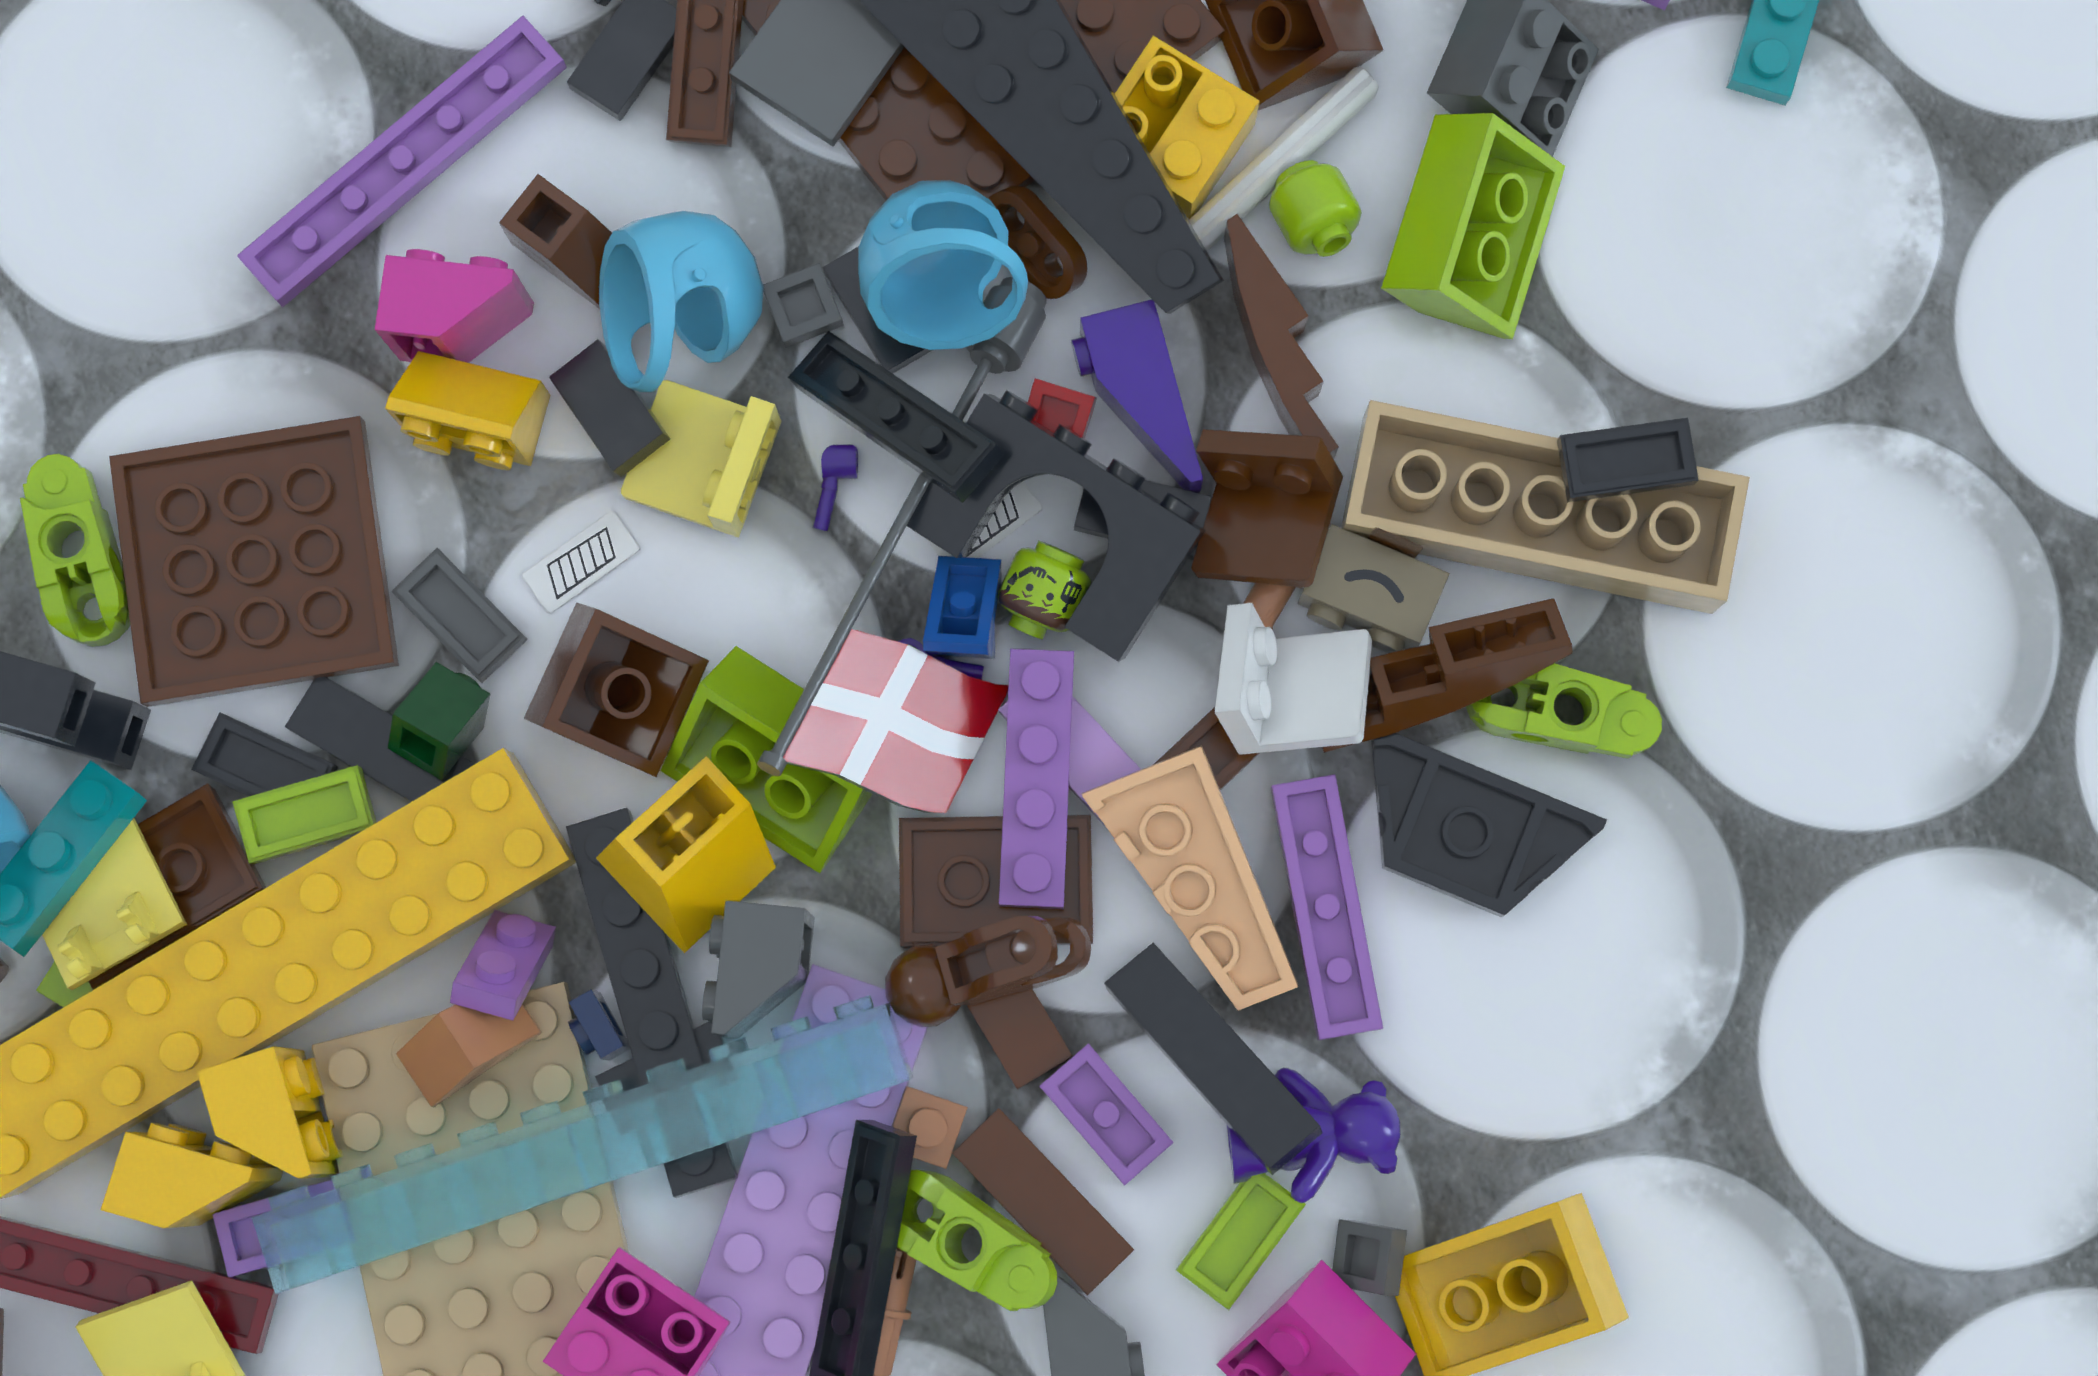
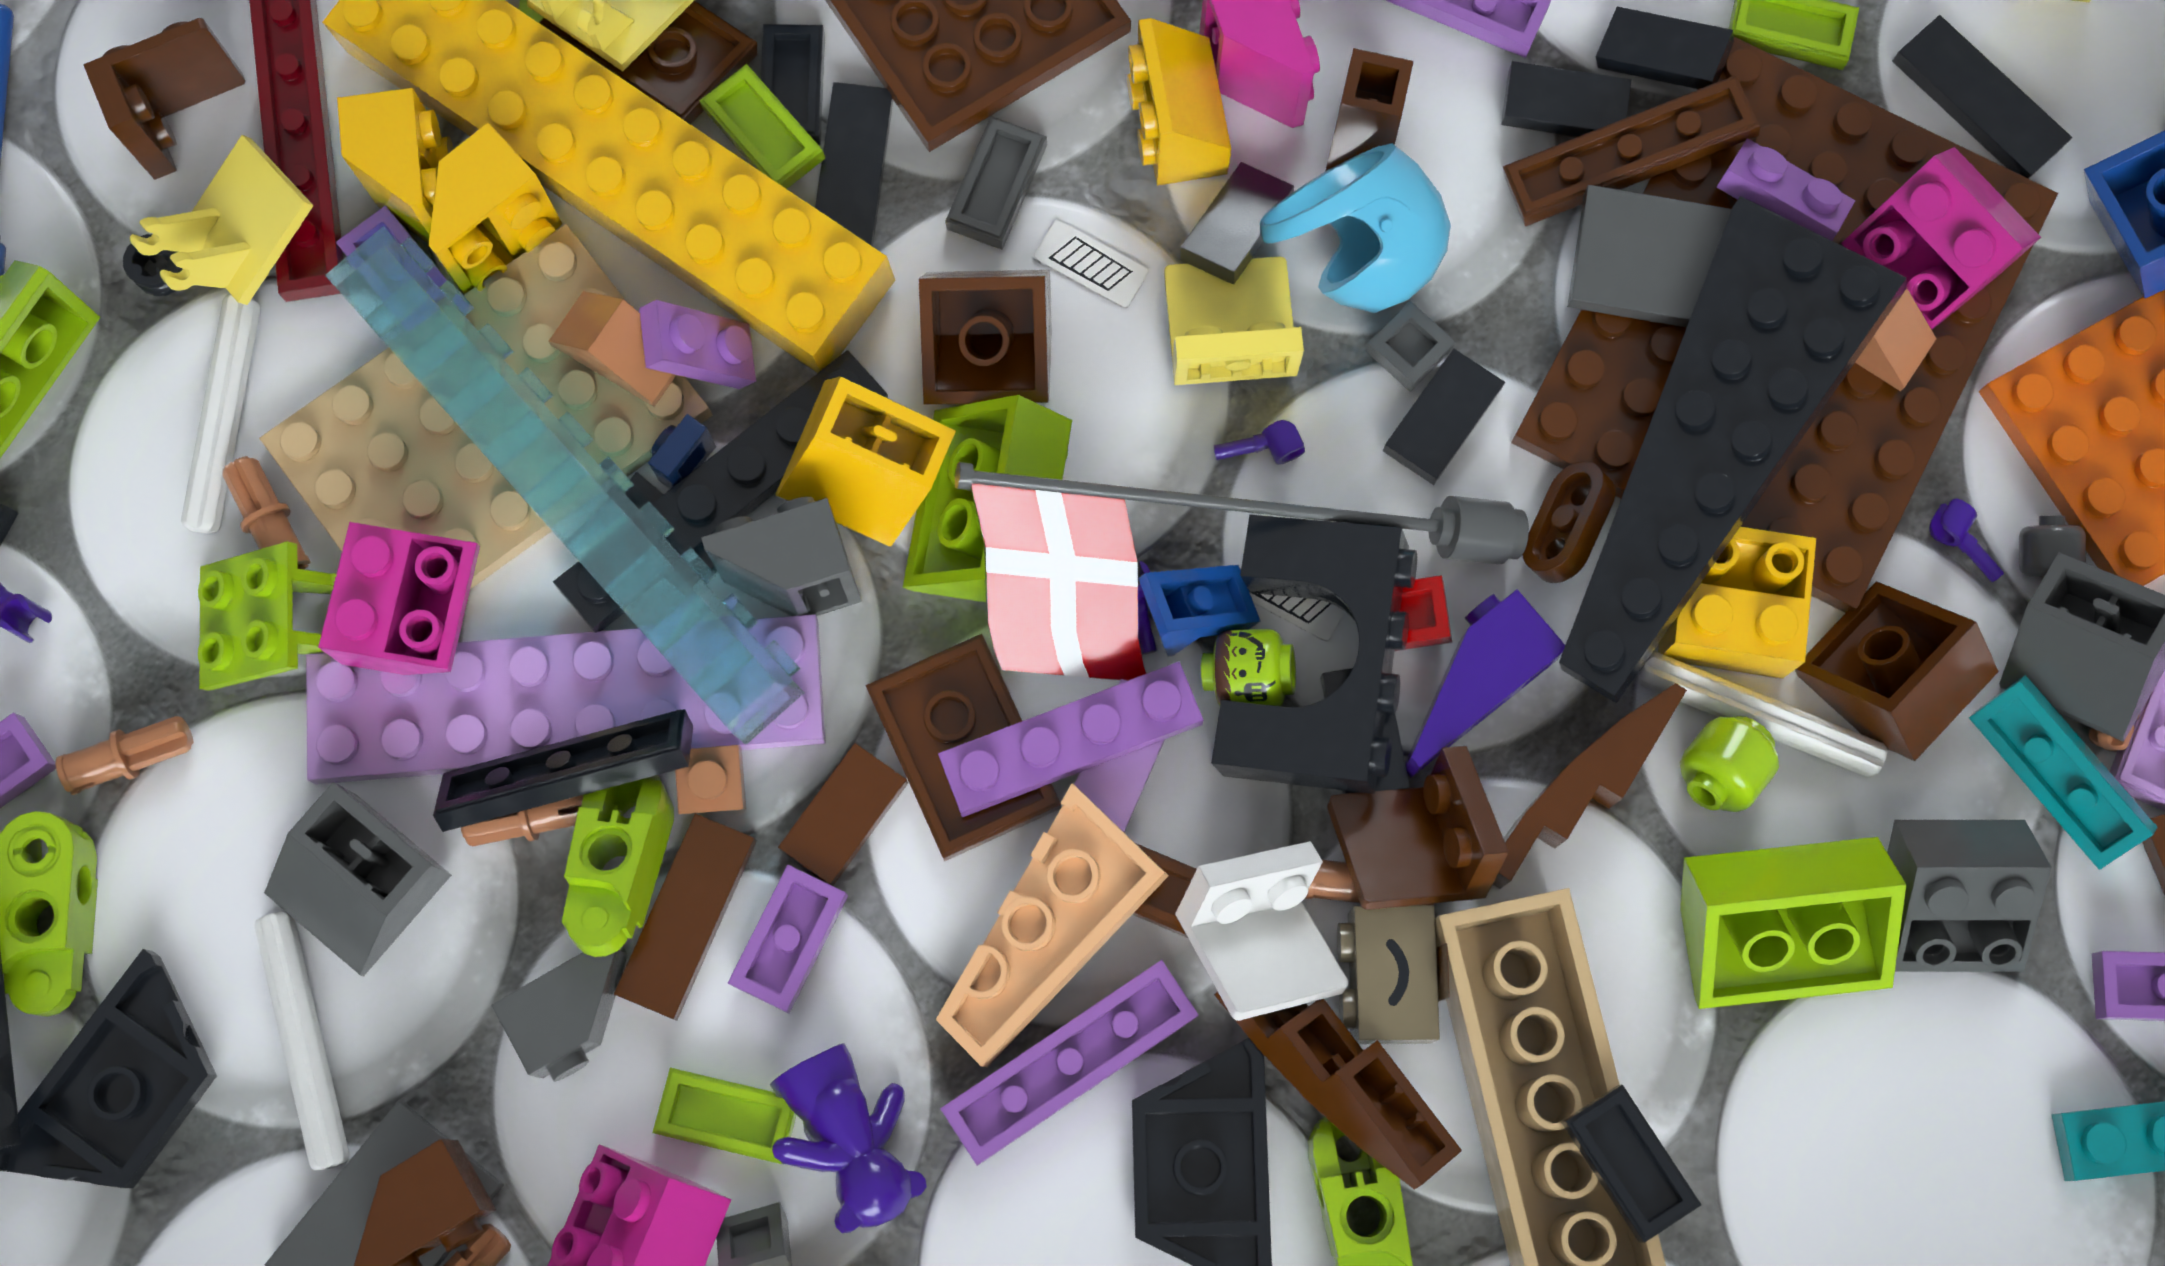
camera: 65 degrees right, 5 degrees down
dark green brick [387,662,490,780] -> none
black tile [788,331,1005,503] -> none
medium azure piece [858,180,1028,350] -> none
reddish brown piece [885,916,1091,1027] -> none
black tile [1104,942,1323,1175] -> none

